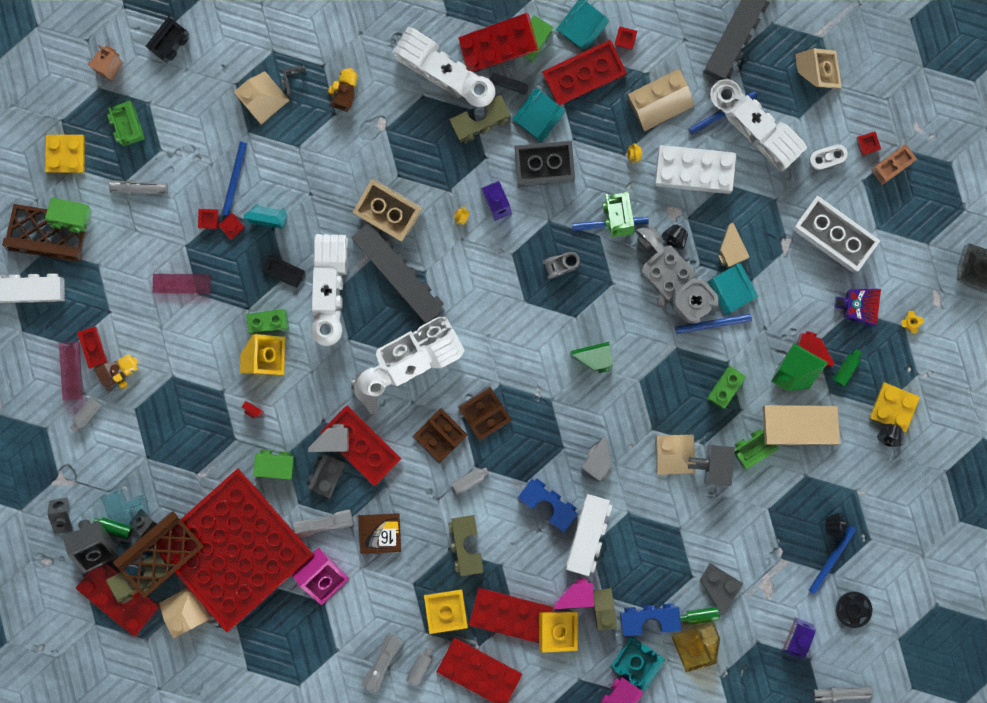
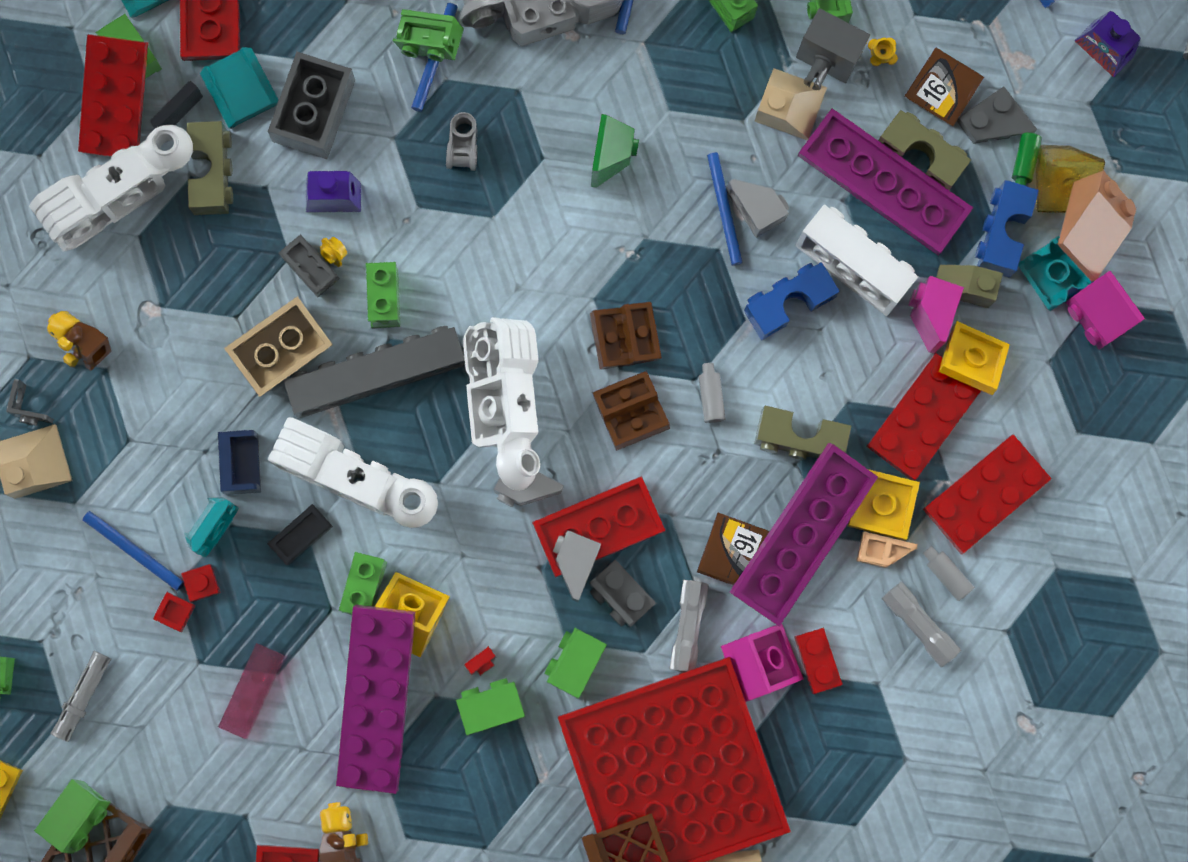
camera: 85 degrees left, 5 degrees down
none -> dark blue panel [218,430,261,495]
none -> dark grey plate [279,234,340,298]
none -> magenta plate [336,605,416,794]
none -> bright green hinge [366,262,400,328]
none -> bright green hinge [456,678,525,735]
none -> blue bar [707,152,743,266]
none -> magenta plate [729,443,878,627]
none -> red plate [794,627,842,694]
none -> magenta plate [797,108,973,256]
none -> light nougat tile [856,532,918,568]
none -> yellow plate [868,37,898,67]
none -> olive arch [878,110,971,190]
none -> slope [904,47,984,126]
none -> slope [1058,170,1136,281]

